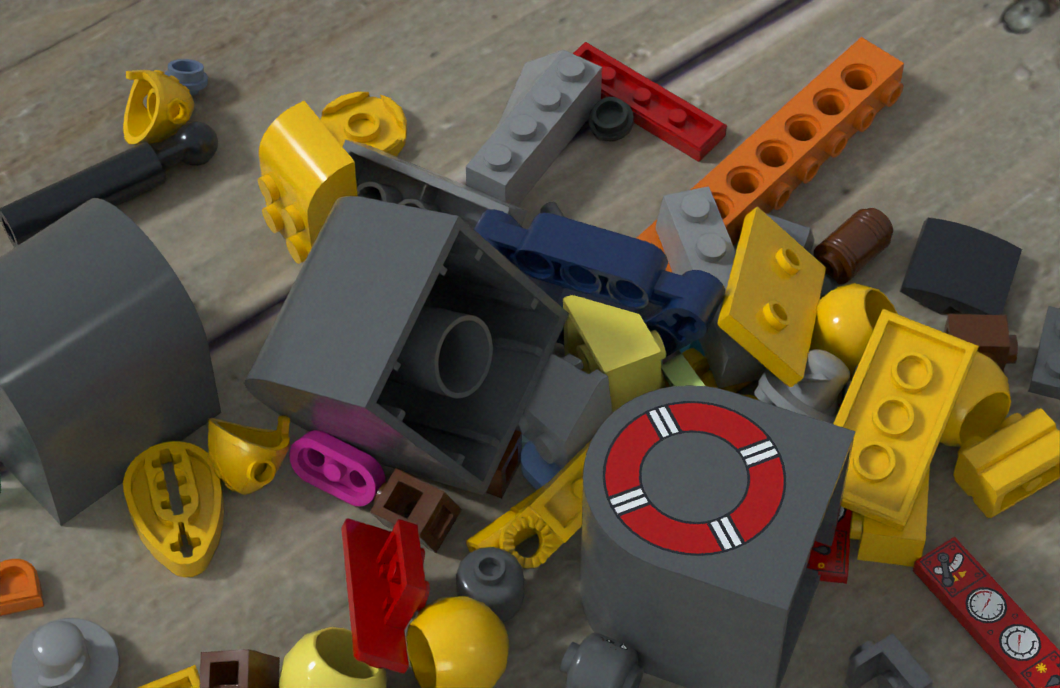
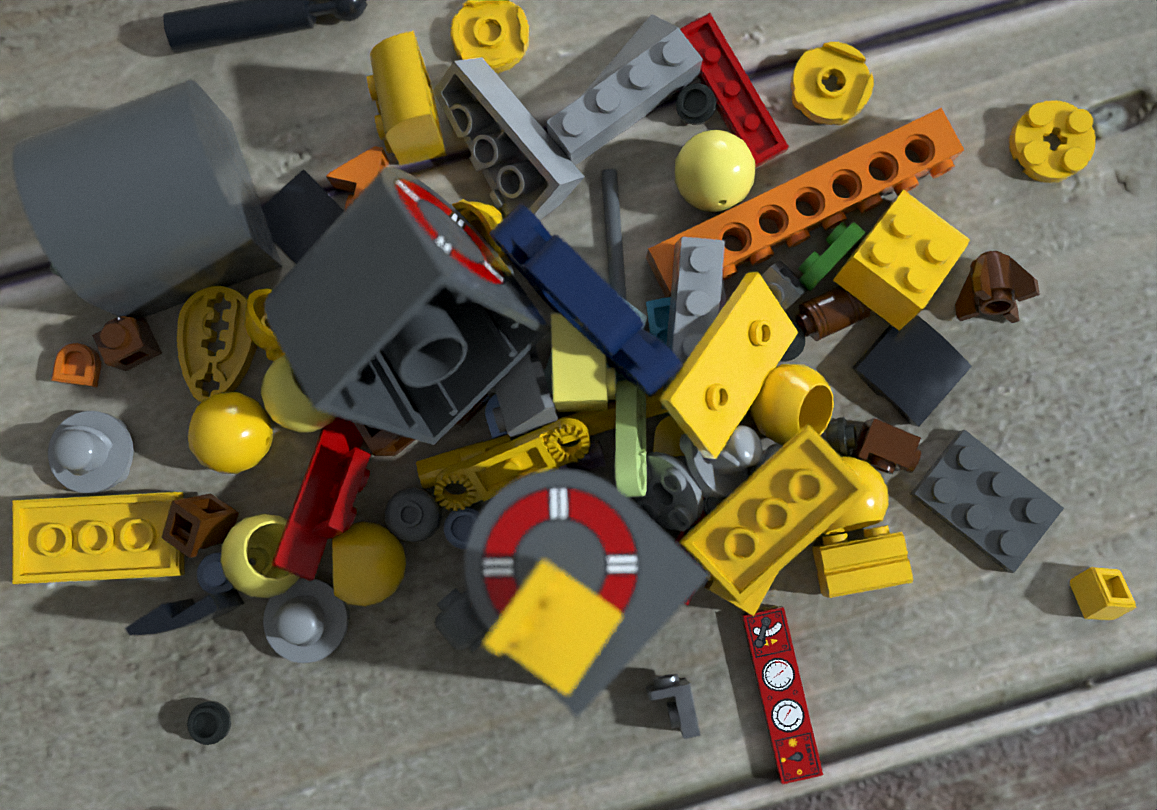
camera: 25 degrees right, 30 degrees up
none -> reddish brown brick [92,316,162,371]
none -> yellow helmet [188,392,273,474]
none -> light yellow helmet [261,355,336,433]
none -> black sticker [262,170,344,264]
none -> orange slope [326,146,390,211]
none -> sand blue plate [444,507,480,549]
none -> yellow bracket [483,558,622,695]
none -> light yellow helmet [675,130,755,213]
none -> yellow plate [790,42,874,126]
none -> bright green plate [798,221,866,291]
none -> yellow brick [833,189,970,331]
none -> reddish brown brick [955,251,1040,323]
none -> yellow plate [1009,100,1096,183]

